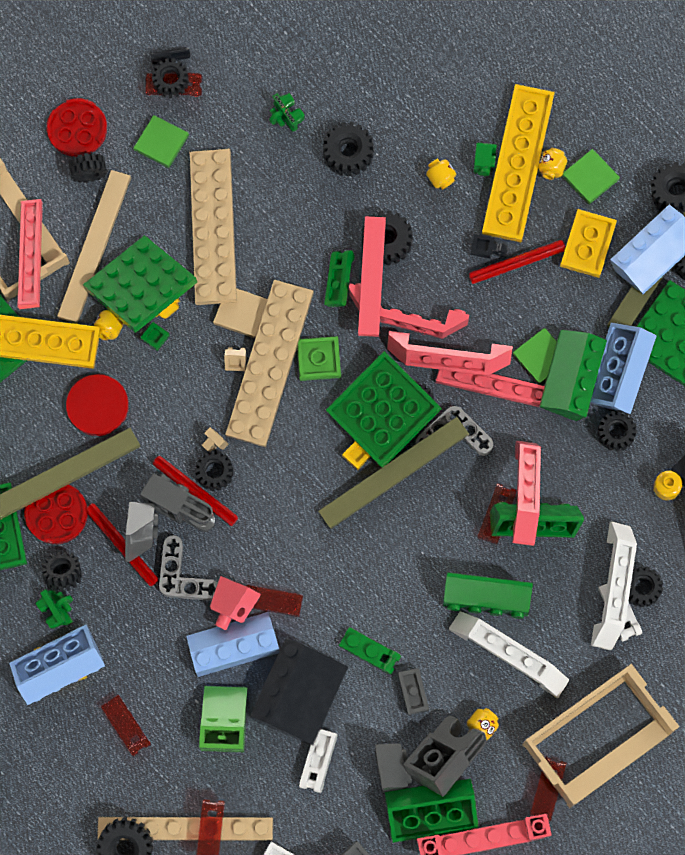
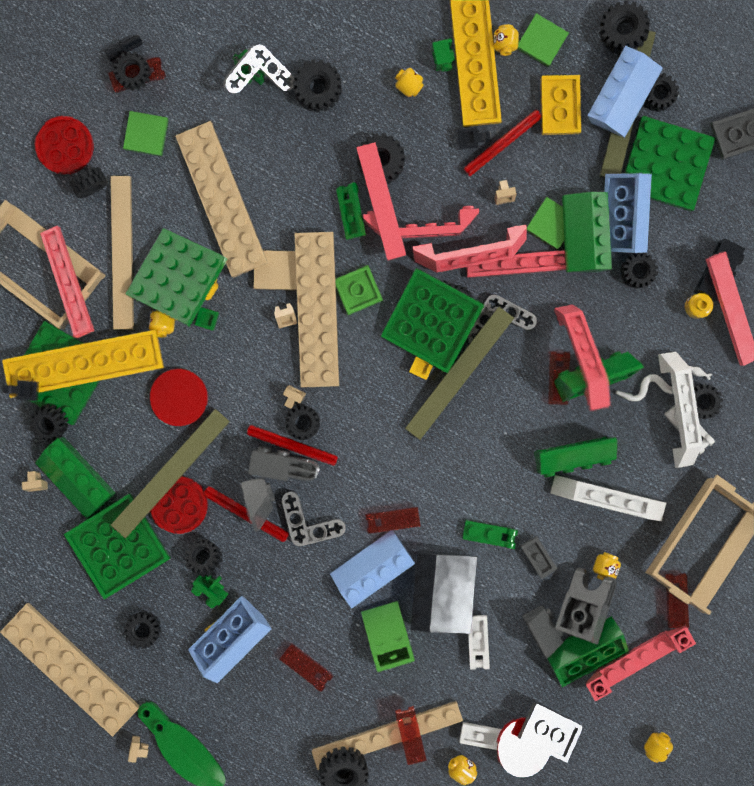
camera: 15 degrees left, 15 degrees up
coral torso [210,576,261,630] -> none
none -> beam [223,45,295,93]
none -> tan tile [495,180,516,205]
none -> white animal [616,366,712,401]

